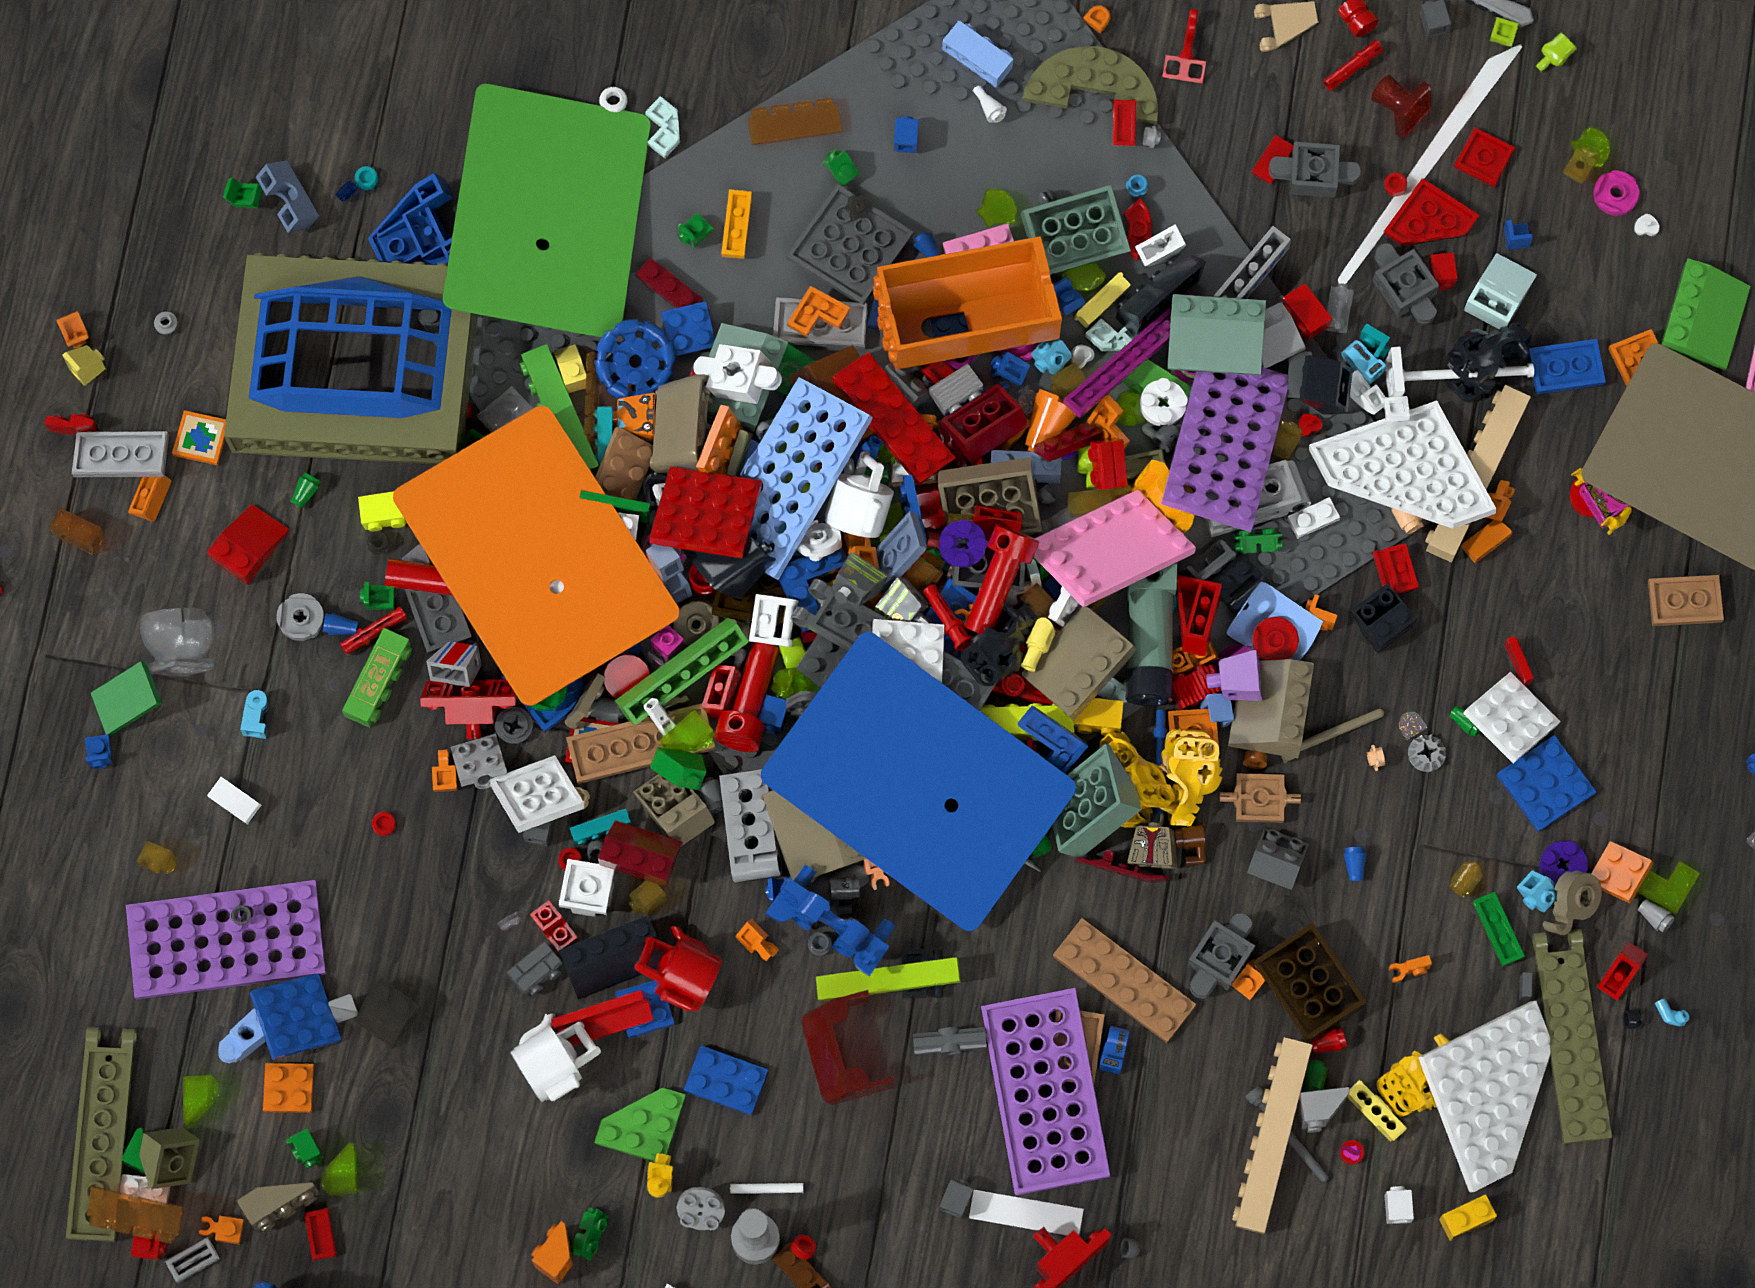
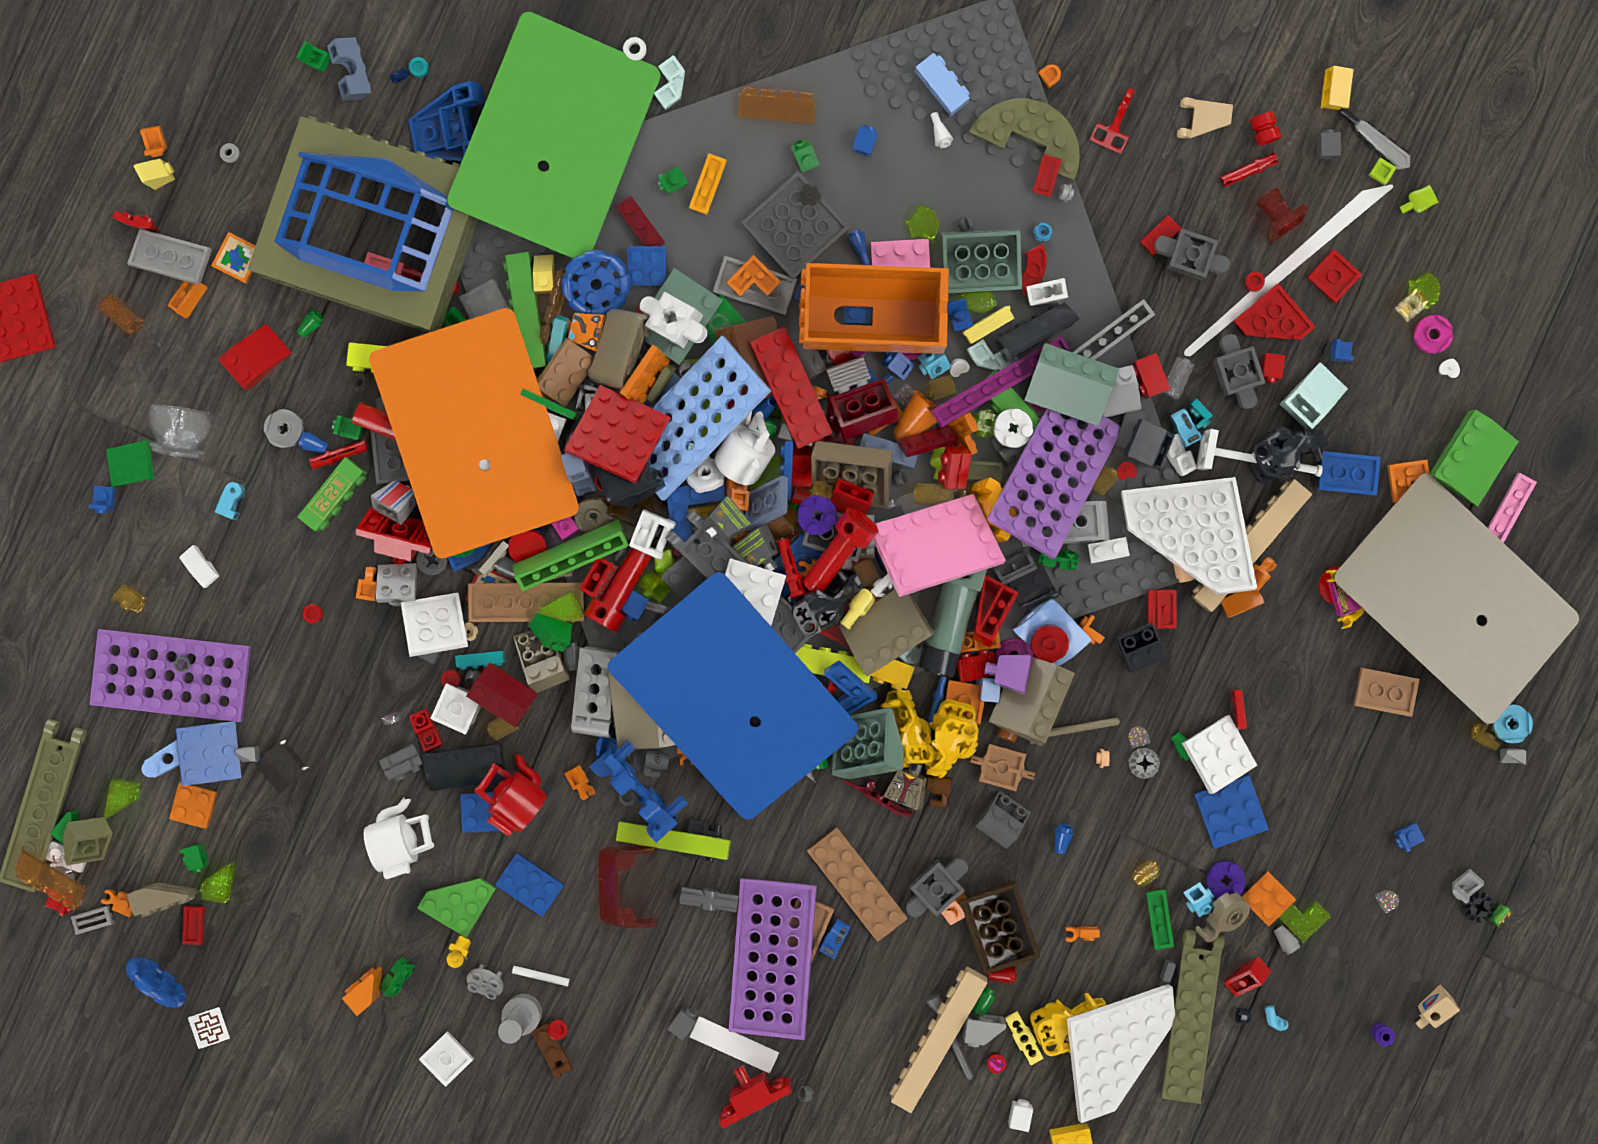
camera: 15 degrees right, 15 degrees up
red panel [551,990,654,1047] -> none
white bar [644,698,678,738] -> none
red plate [1001,673,1025,696] -> none
white plate [1383,396,1410,422] -> none

